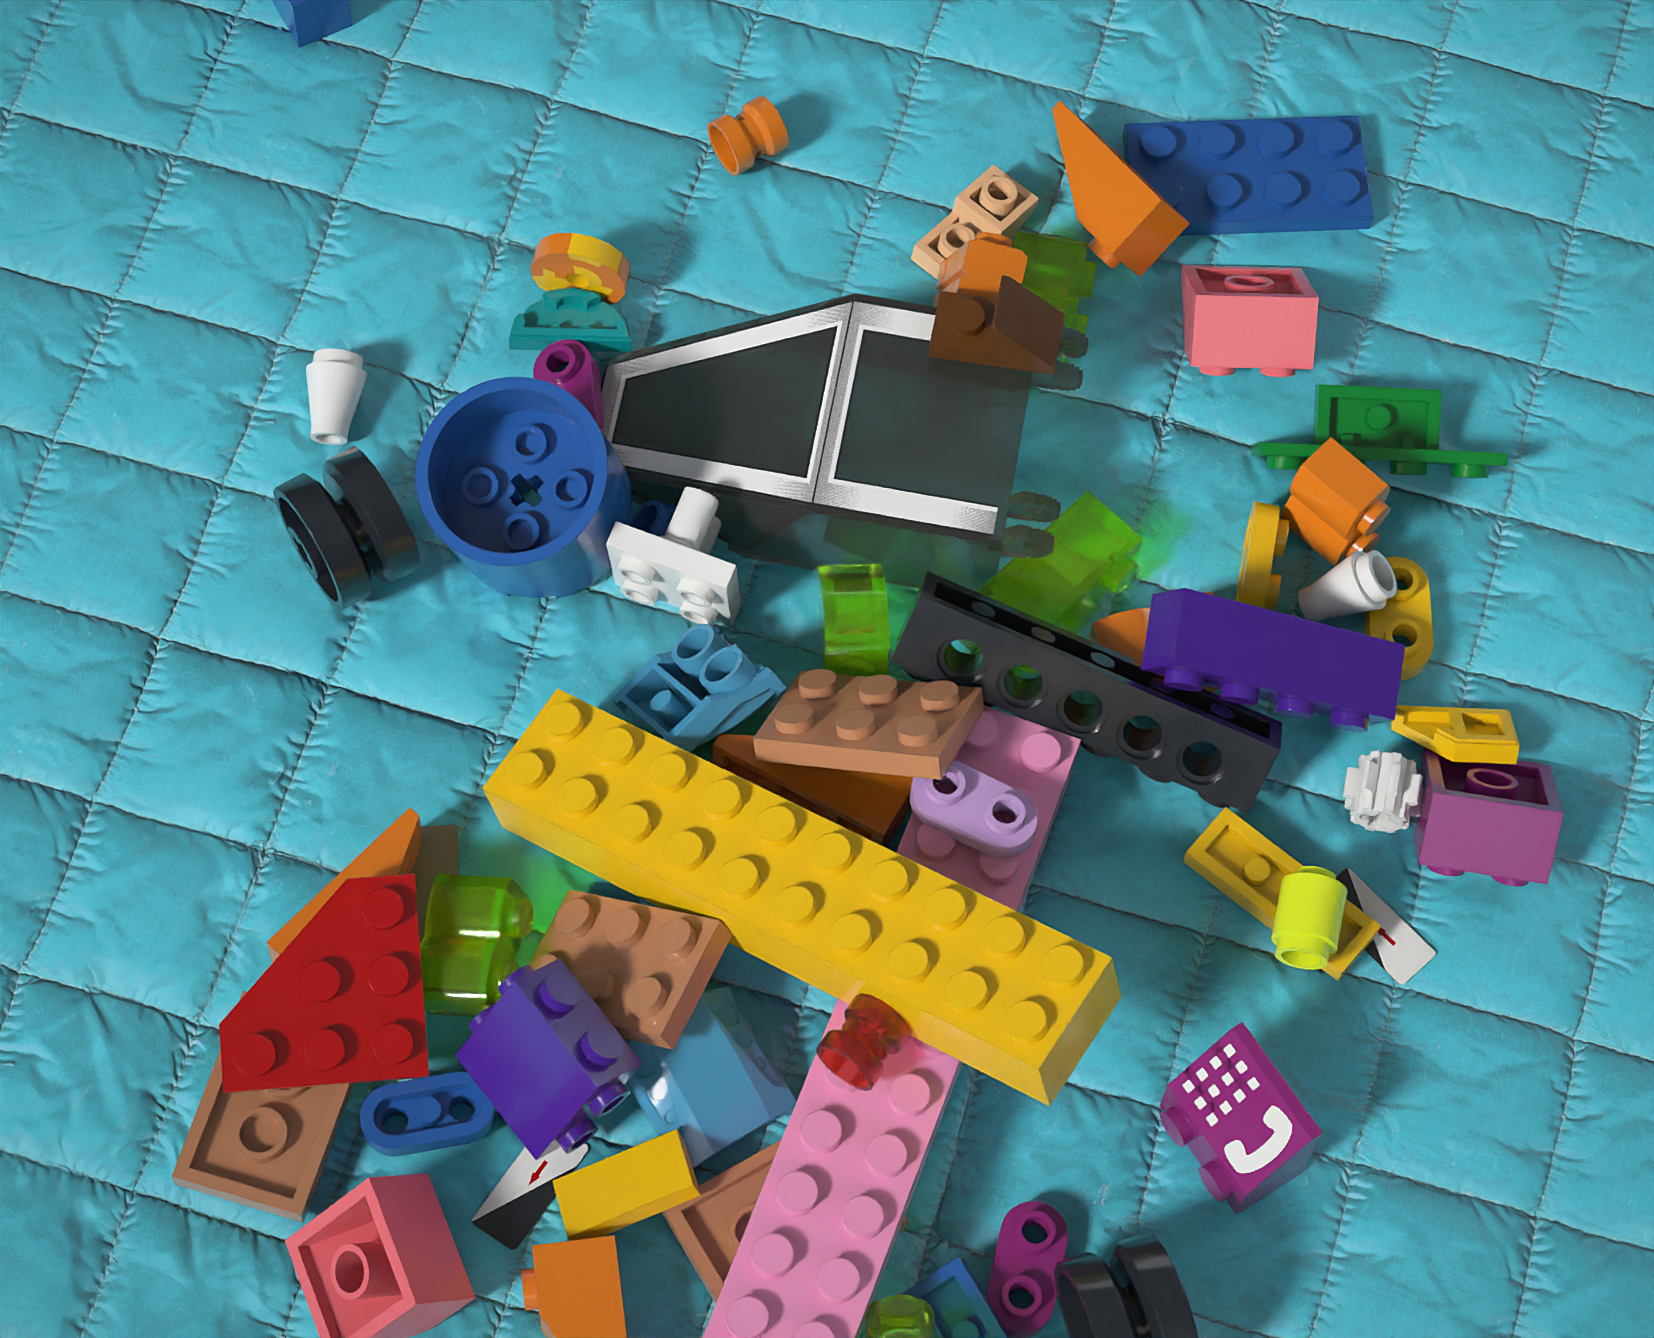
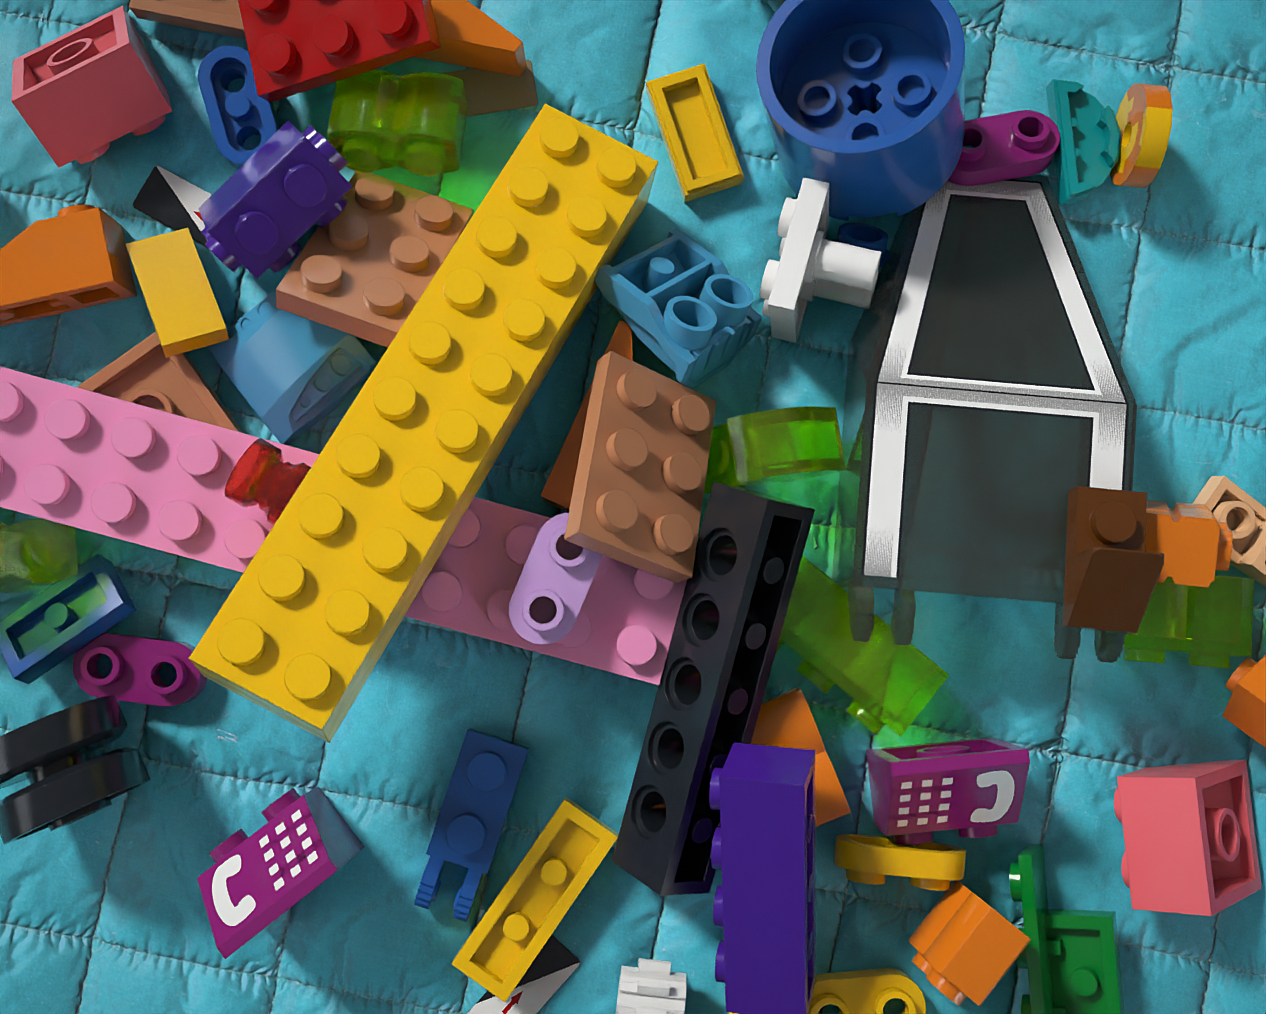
camera: 85 degrees right, 20 degrees up
neon yellow brick [1271,866,1347,970] -> none
white cone [1298,550,1397,622] -> none
none -> blue hinge [414,728,530,922]
none -> yellow tile [646,63,744,203]
none -> magenta slope [866,737,1030,844]

